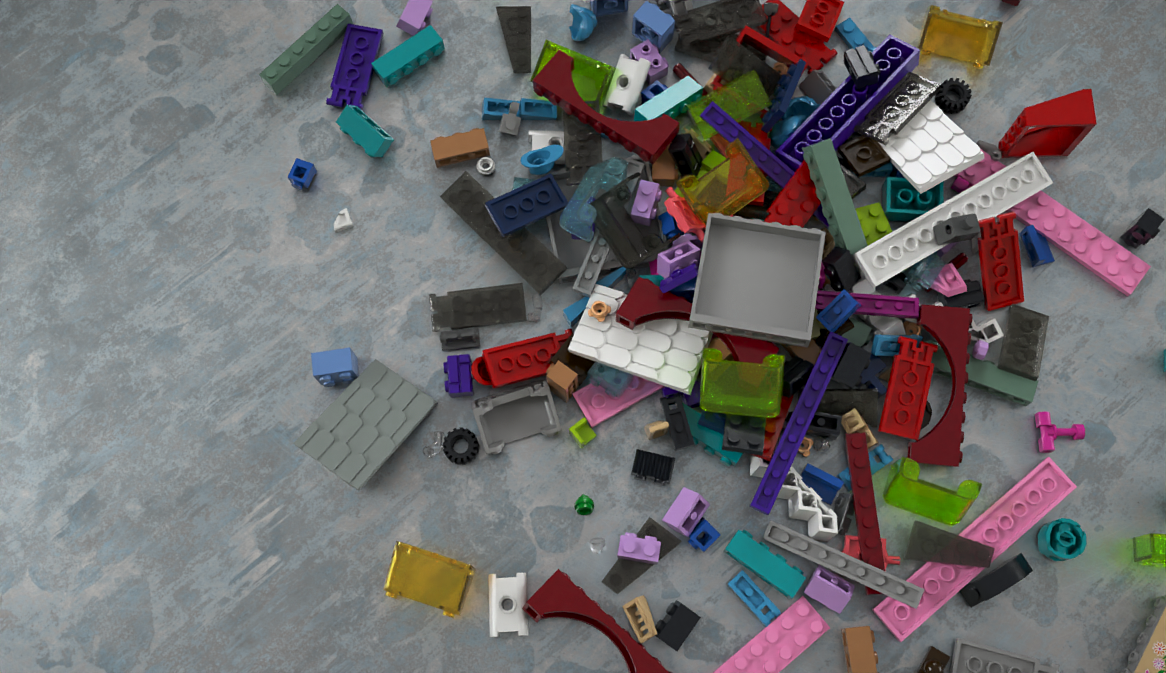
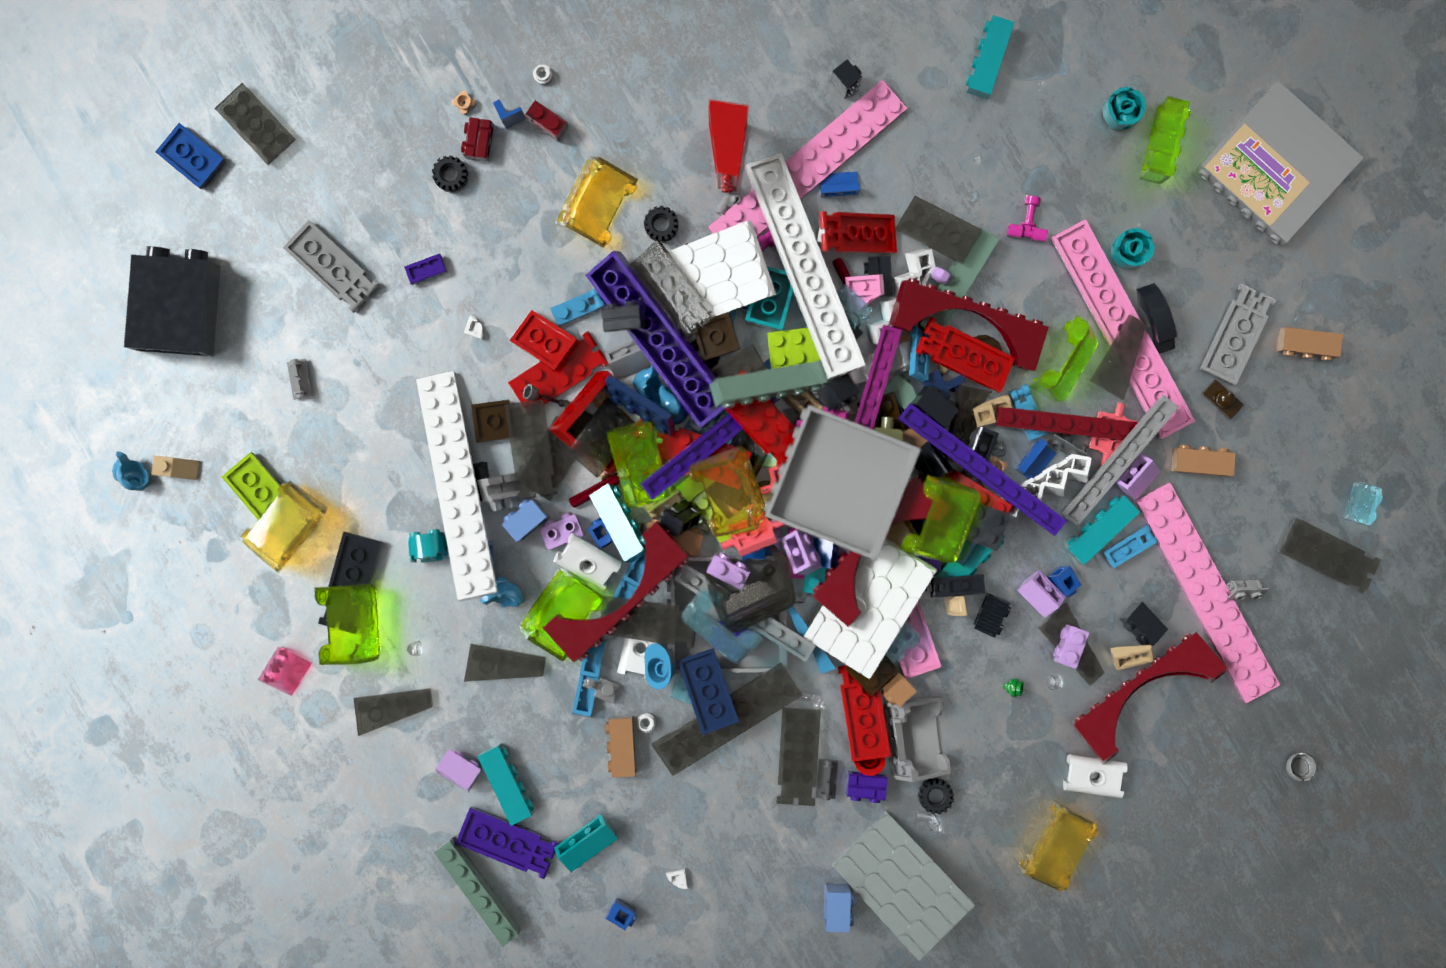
camera: 80 degrees left, 15 degrees up
lime panel [569,417,597,449] -> none
light nougat plate [588,301,611,322] -> none
dark purple plate [659,263,698,293] -> none
blue panel [816,289,862,332] -> none
dark grey torso [933,214,980,246] -> none

